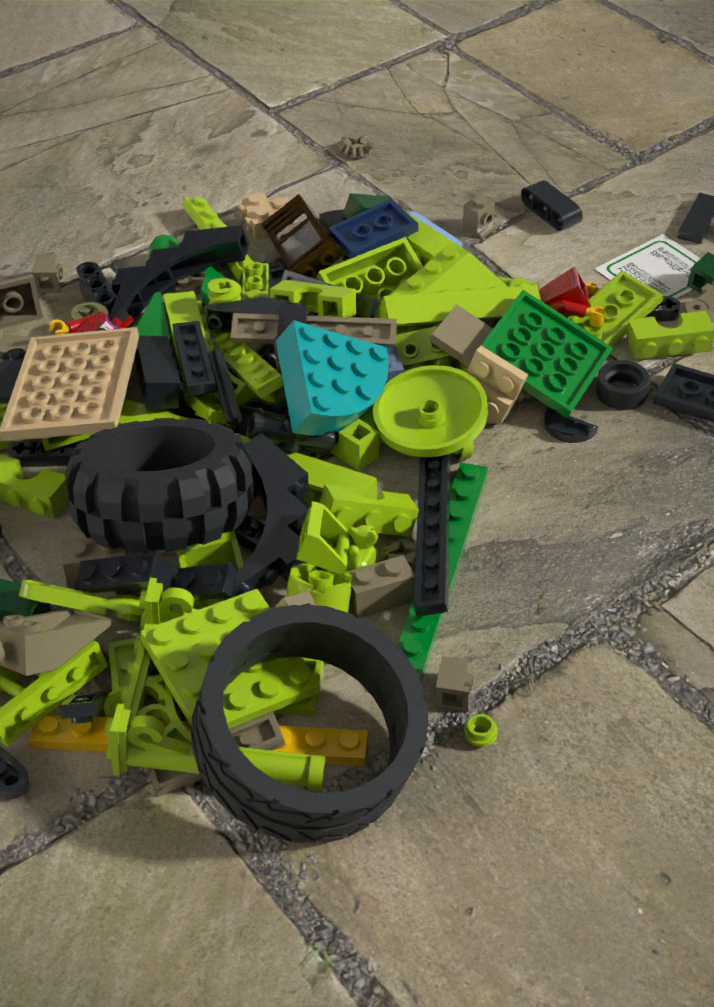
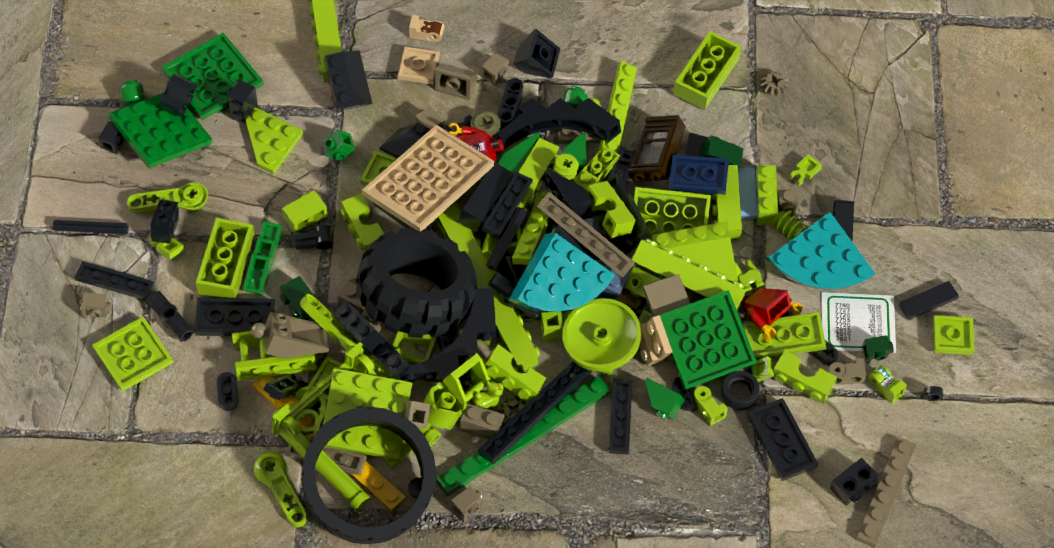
camera: 35 degrees right, 15 degrees up
tan plate [239,193,302,240] -> none
black bracket [277,303,309,334] -> none
lime plate [464,714,498,747] -> none
none -> lime beam [253,452,307,527]
none -> black tile [408,477,421,499]
none -> black slope [513,29,561,78]
none -> black plate [609,379,633,455]
none -> green slope [645,378,685,420]
none -> lime brick [673,31,742,110]
none -> lime leg [693,386,728,426]
none -> lime plate [752,356,774,382]
none -> lime arch [755,165,778,225]
none -> teal brick [765,212,876,290]
none -> lime piece [772,210,809,241]
none -> lime plate [790,154,822,186]

